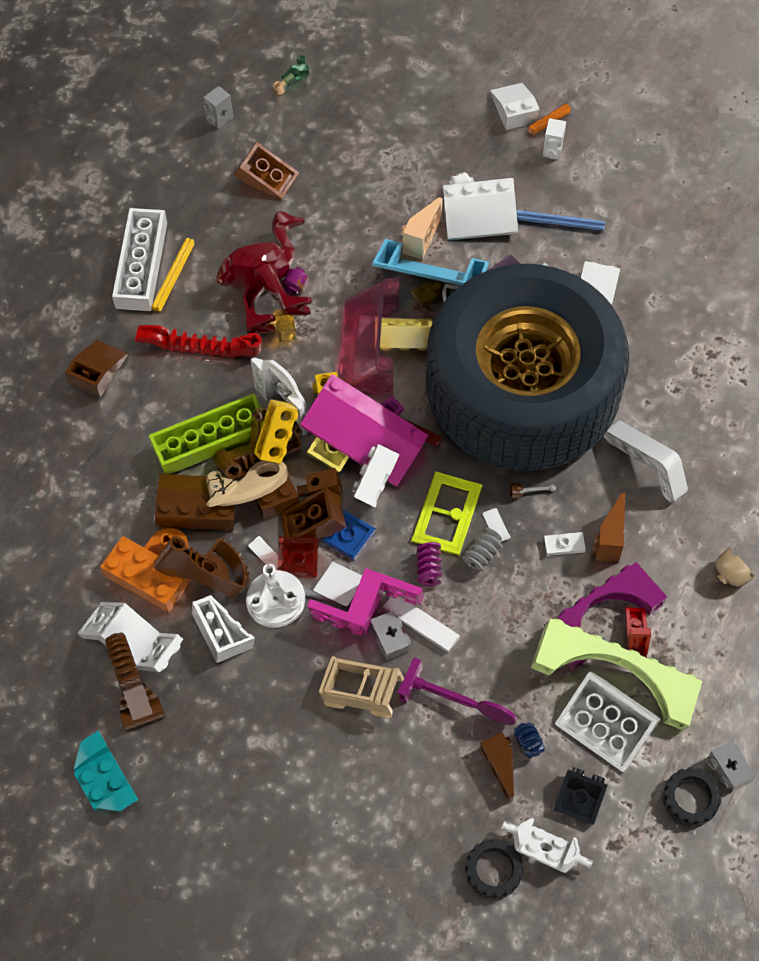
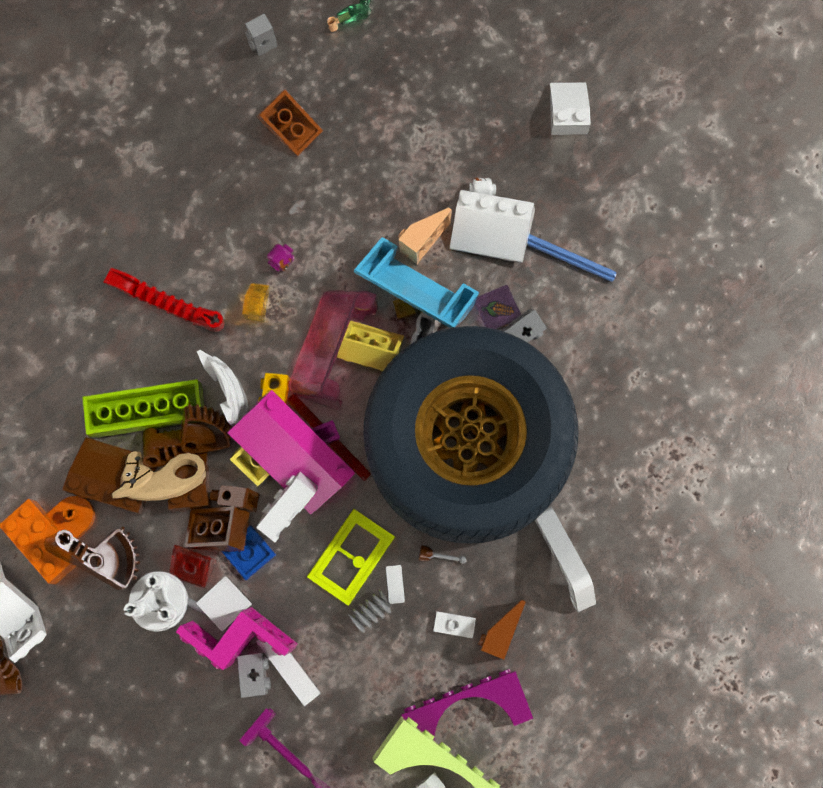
camera: 20 degrees right, 15 degrees up
reddish brown slope [65,340,128,397] -> none
white brick [112,208,167,311] -> none
yellow axle [152,238,194,312] -> none
white wedge [192,595,255,663] -> none
dark red animal [216,211,312,334] -> none
white sticker [248,536,284,569] -> none
yellow brick [254,399,298,463] -> none
tan piece [319,656,404,719] -> none
magenta piece [417,542,442,586] -> none
orange axle [528,103,571,135] -> none
white piece [542,118,566,160] -> none
white brick [581,261,620,305] -> none
red bracket [624,607,651,658] -> none
tan cylinder [716,547,755,587] -> none

